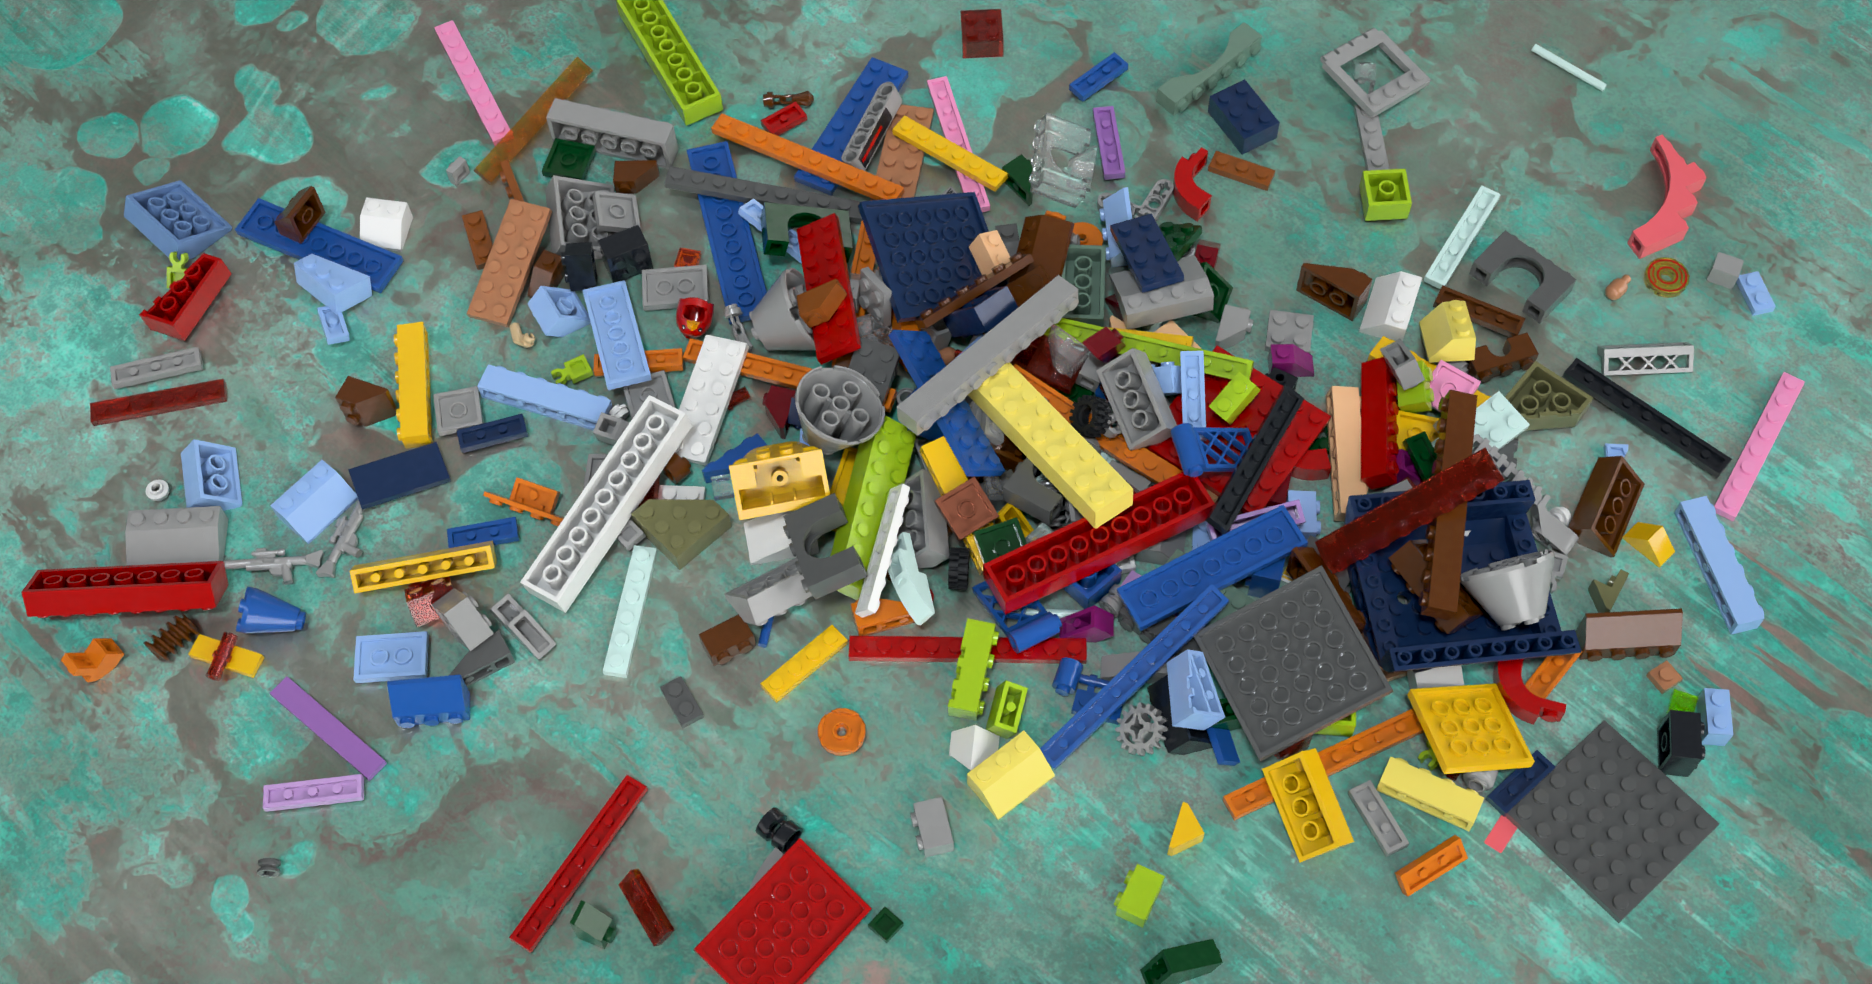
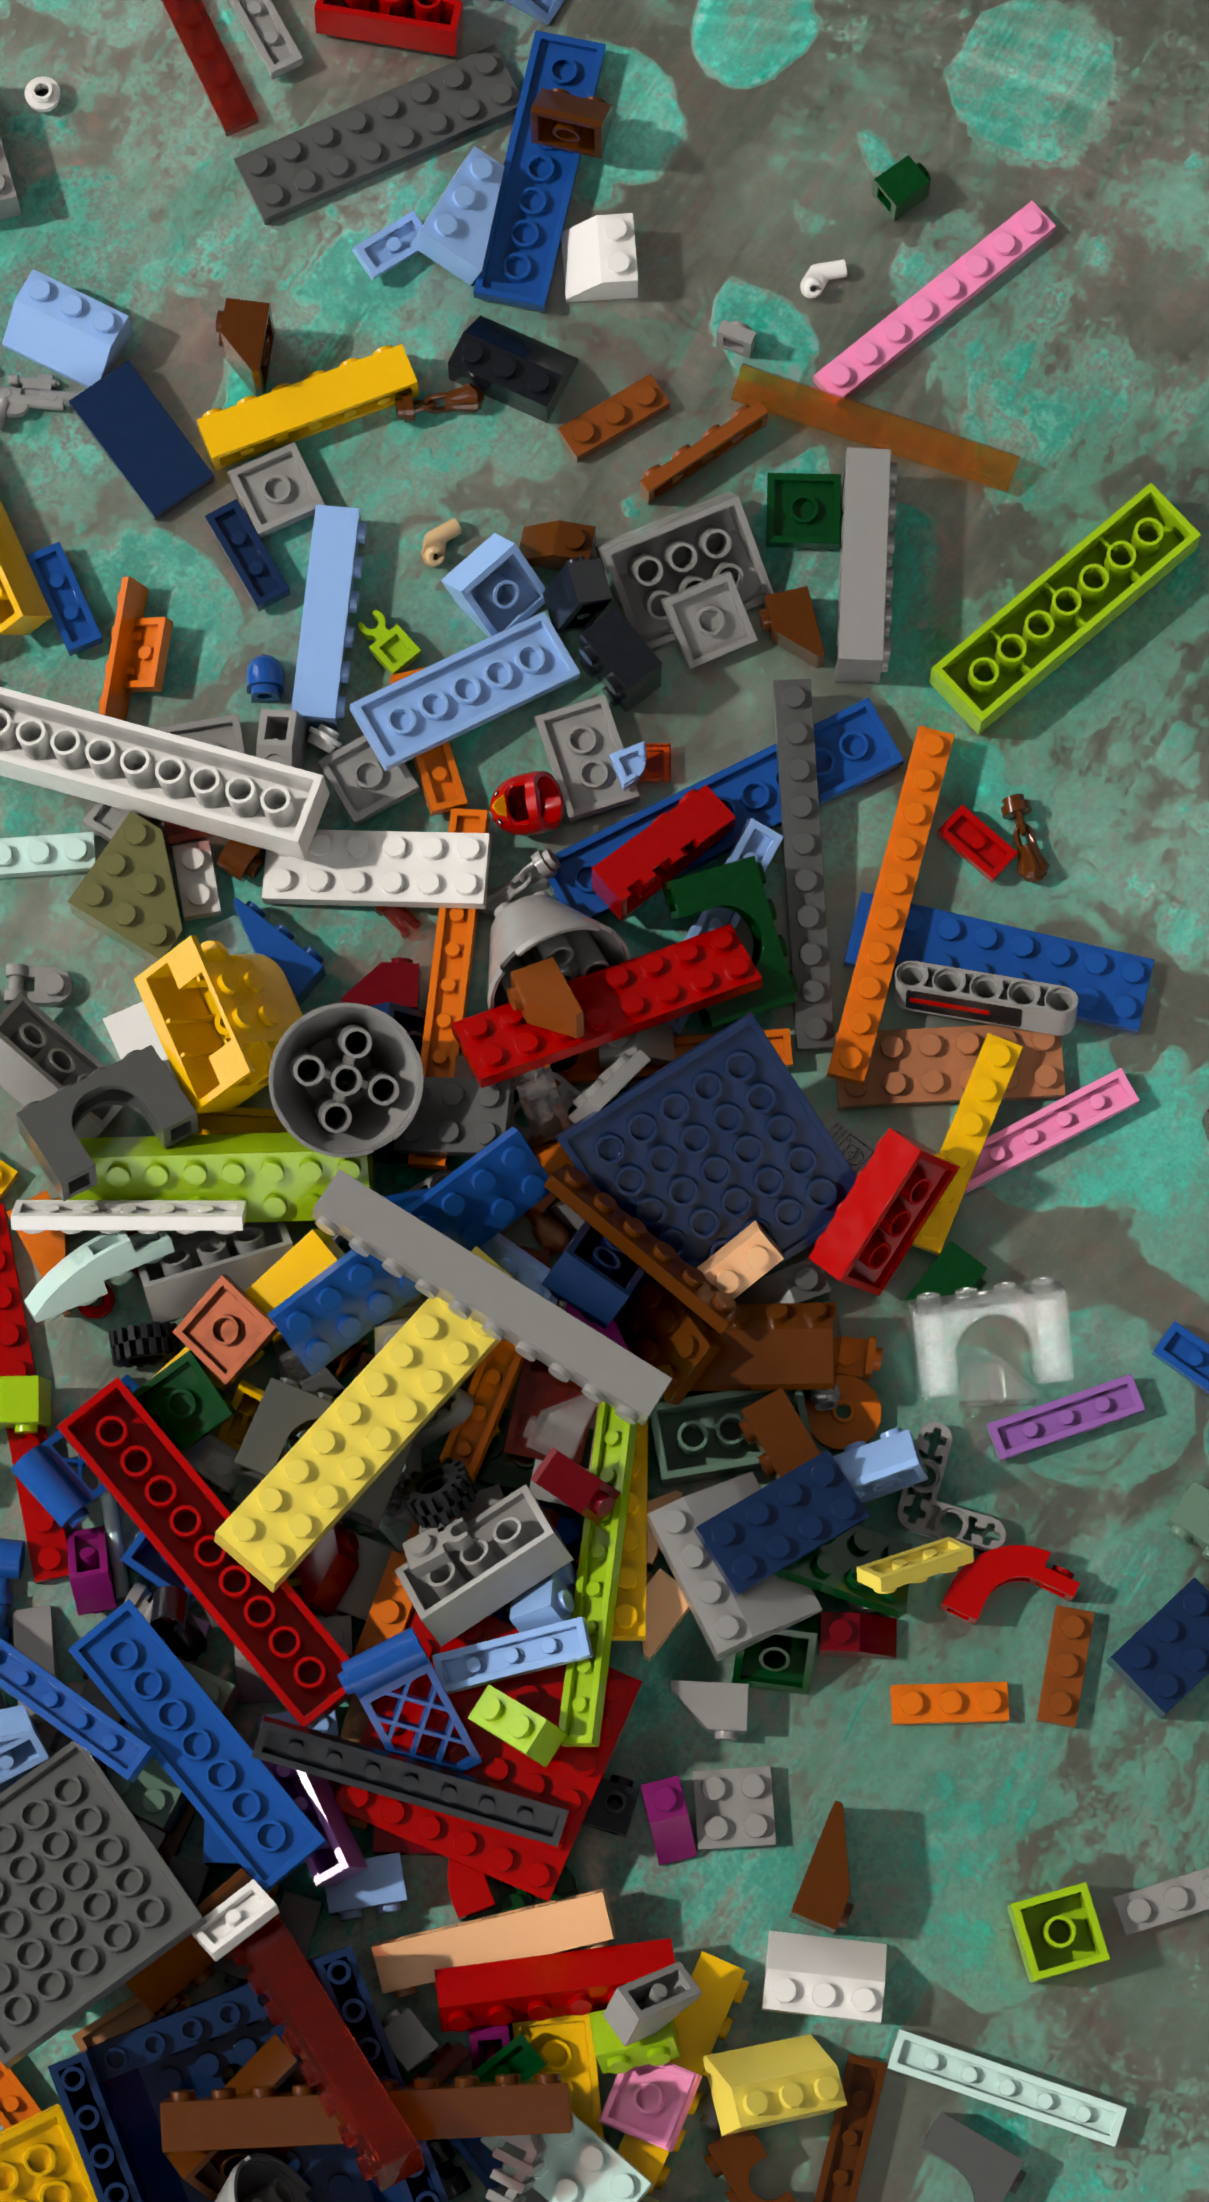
camera: 75 degrees right, 15 degrees up
light blue slope [181,439,242,511] -> none
nougat plate [467,199,552,328] -> none
none -> light grey plate [4,964,74,1007]
none -> black piece [150,1586,207,1662]
none -> white plate [192,1879,280,1962]
none -> dark grey plate [234,44,520,225]
none -> blue piece [246,654,285,703]
none -> reddish brown piece [395,383,485,423]
none -> light grey plate [402,1517,474,1579]
none -> black slope [448,315,579,423]
none -> red wedge [592,784,736,922]
none -> light blue tile [609,741,647,791]
none -> reddish brown brick [738,1387,821,1479]
none -> white arm [800,259,847,298]
none -> red slope [808,1128,960,1296]
none -> light yellow plate [857,1537,974,1594]
none -> dark green brick [872,155,931,221]
none -> orange plate [890,1681,1009,1725]

